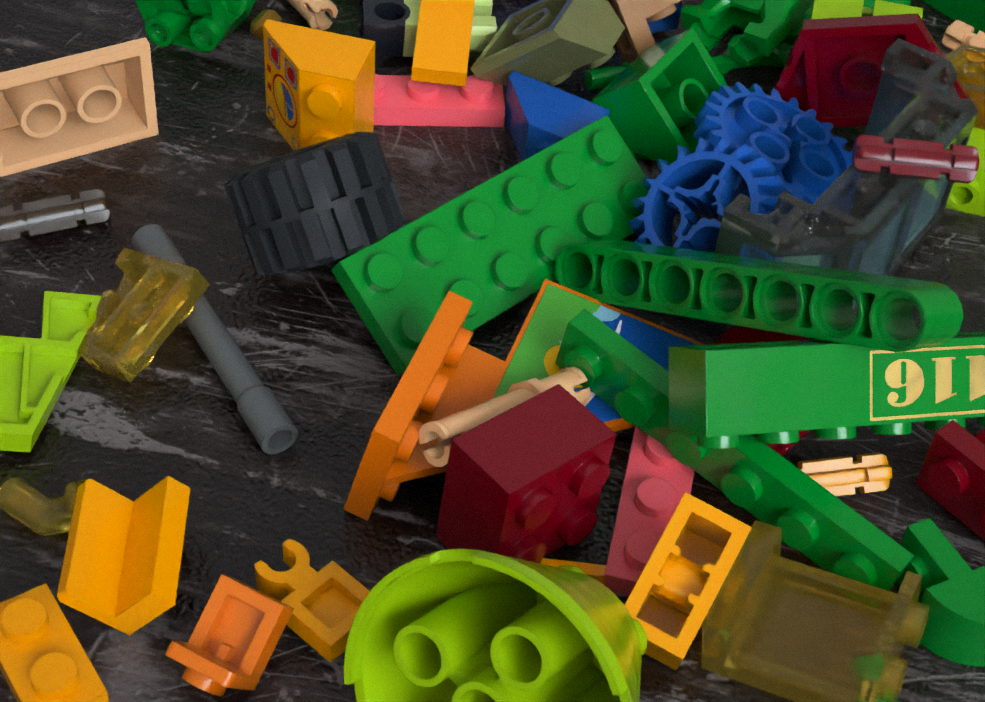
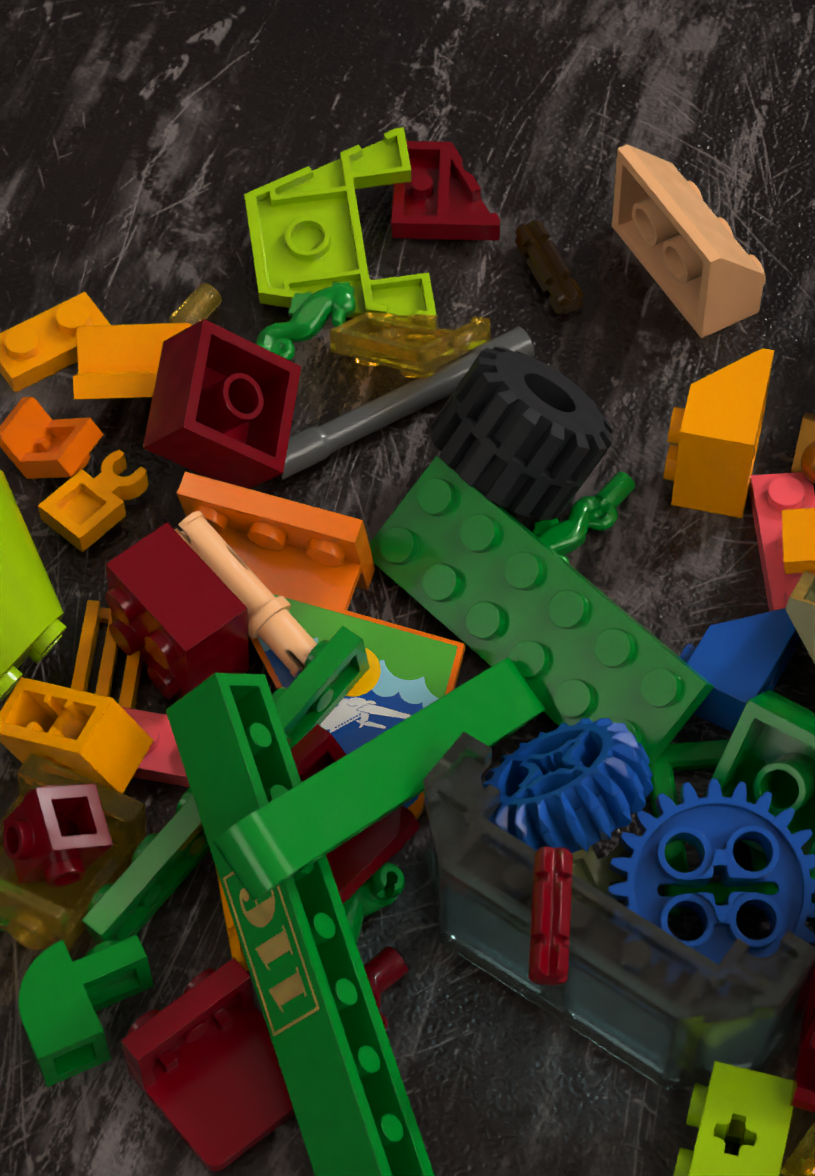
camera: 95 degrees right, 10 degrees up
none -> dark red brick [2,783,113,888]
none -> dark red brick [143,319,301,489]
none -> green animal [256,281,356,361]

